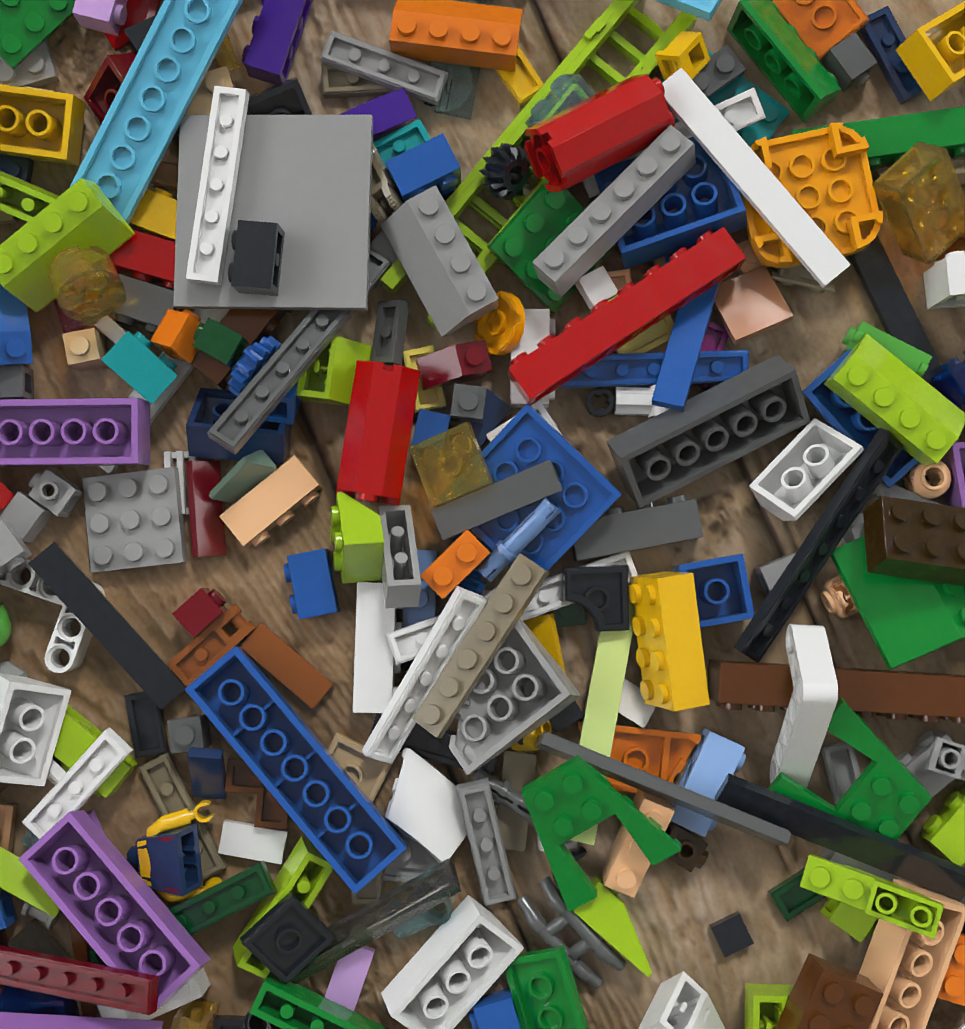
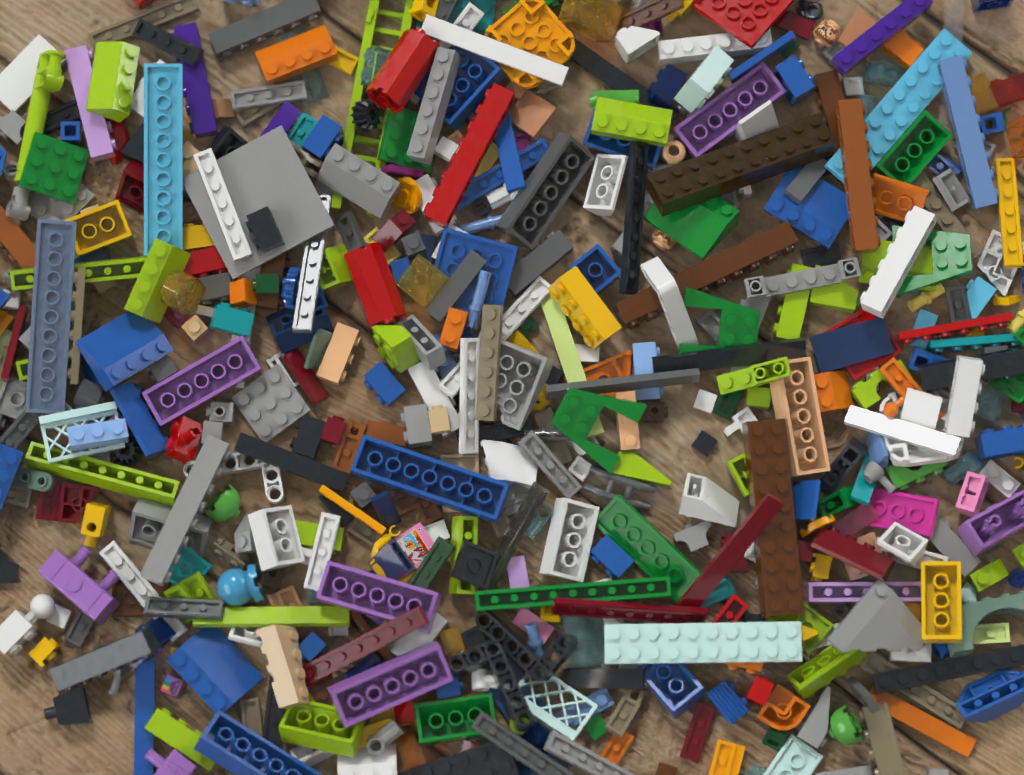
camera: 25 degrees left, 5 degrees down
black tile [562,565,629,632] -> none
none -> medium nougat tile [212,99,234,119]
none -> black brick [290,415,326,461]
none -> light orange tile [319,485,387,535]
none -> magenta tile [381,164,423,180]
none -> sticker [395,522,434,568]
none -> light grey brick [400,404,432,448]
none -> tan brick [428,405,451,435]
none -> medium blue pin [456,214,503,234]
none -> white tile [568,455,592,482]
none -> white tile [693,389,718,414]
none -> white plate [723,406,758,437]

